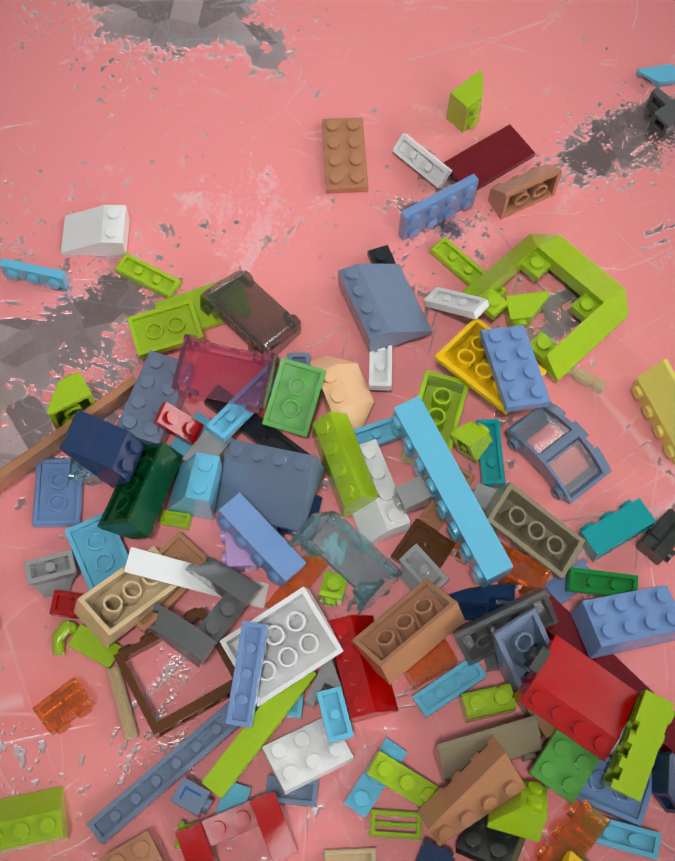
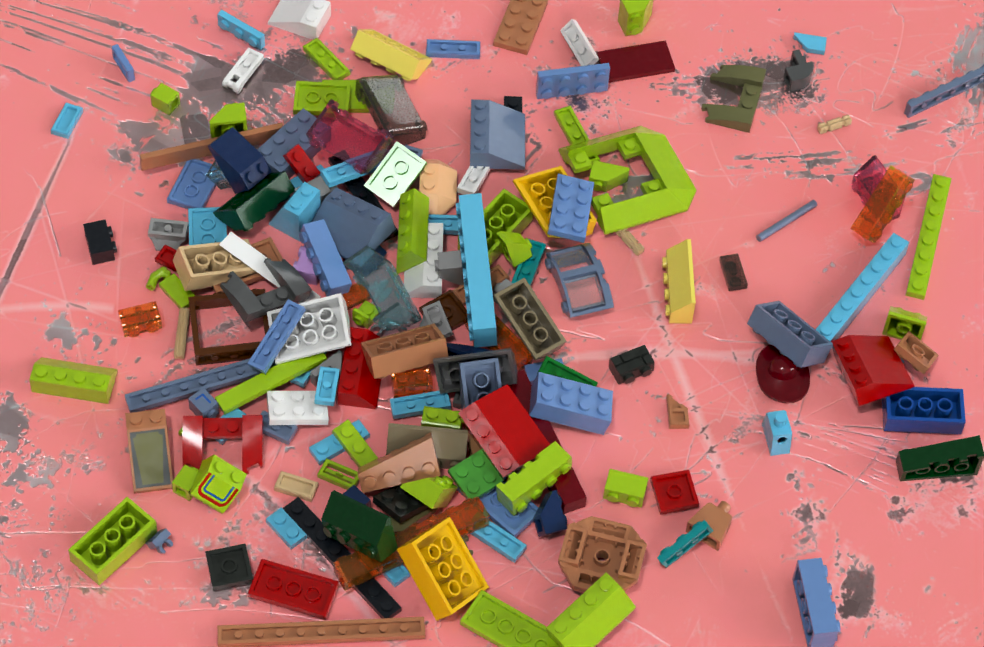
camera: 20 degrees right, 10 degrees down
lime piece [159,510,193,531] -> none
white plate [424,287,489,319] -> none
nougat slope [488,164,562,220] -> none
pearl dark grey plate [523,644,552,674] -> none
teal brick [579,498,656,562] -> none
none -> white plate [222,47,264,94]
none -> light yellow slope [350,29,432,81]
none -> medium blue tile [426,39,480,59]
none -> olive wedge [701,65,767,133]

